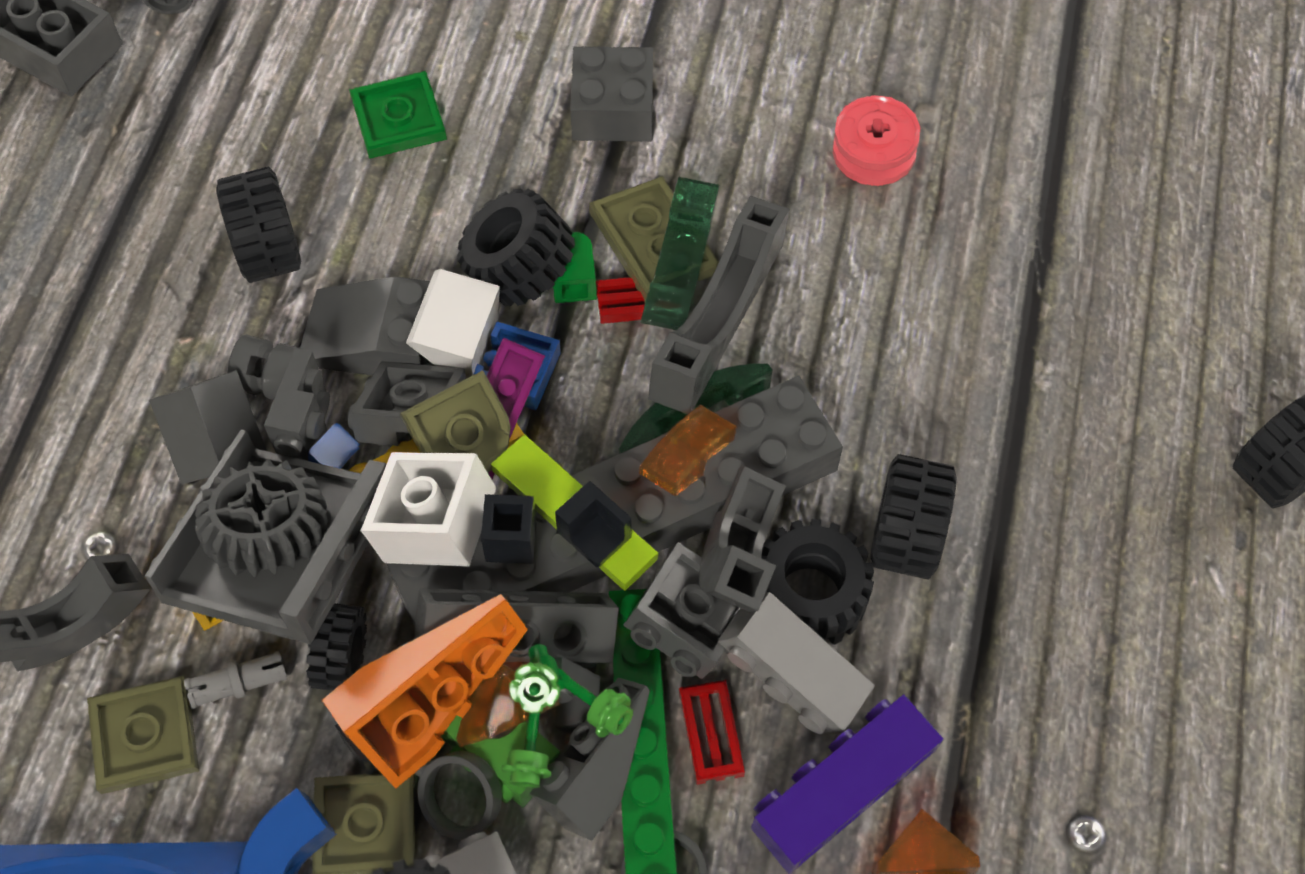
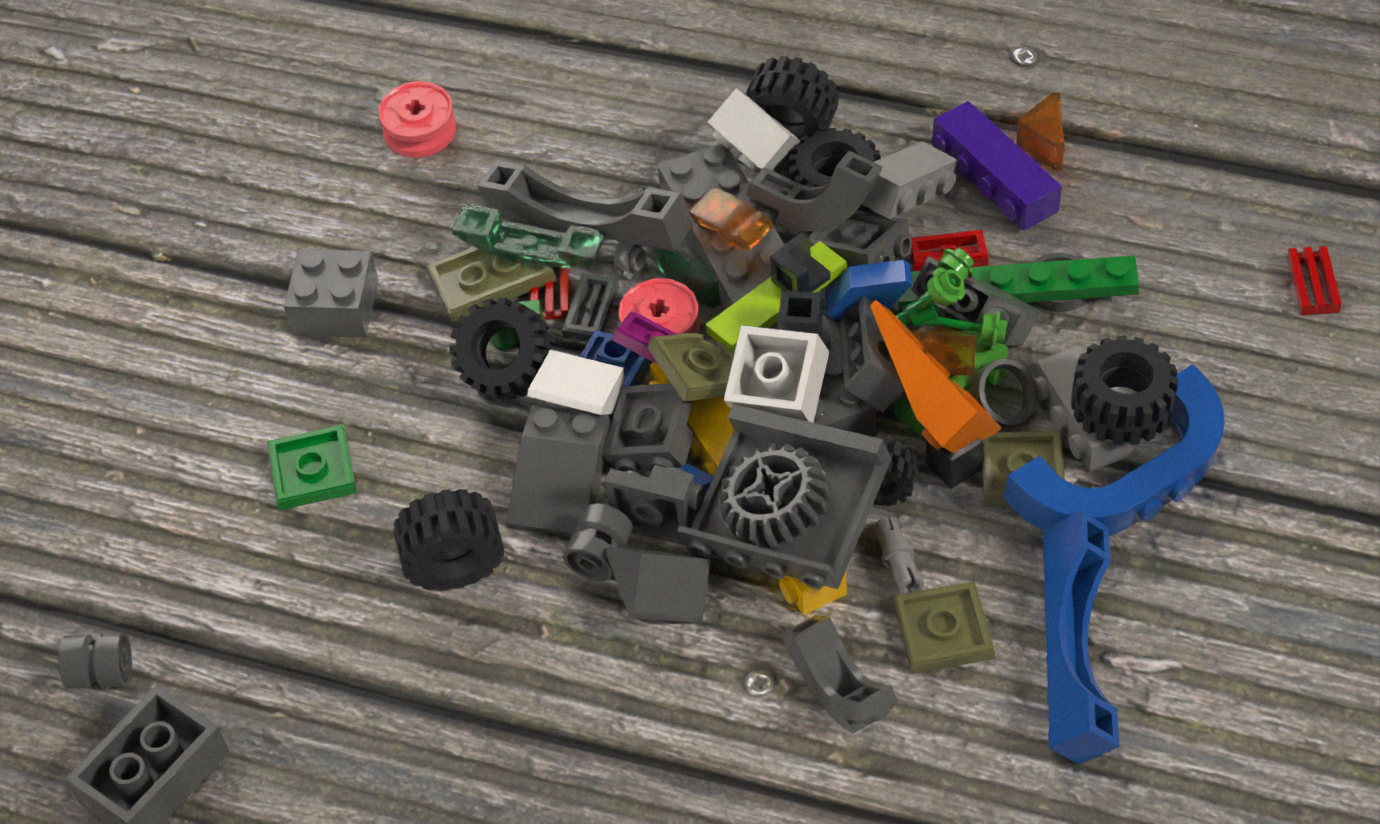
camera: 80 degrees left, 10 degrees down
none -> dark grey tile [562,273,619,342]
none -> coral wheel [619,278,701,334]
none -> white brick [707,88,801,174]
none -> blue slope [825,260,912,322]

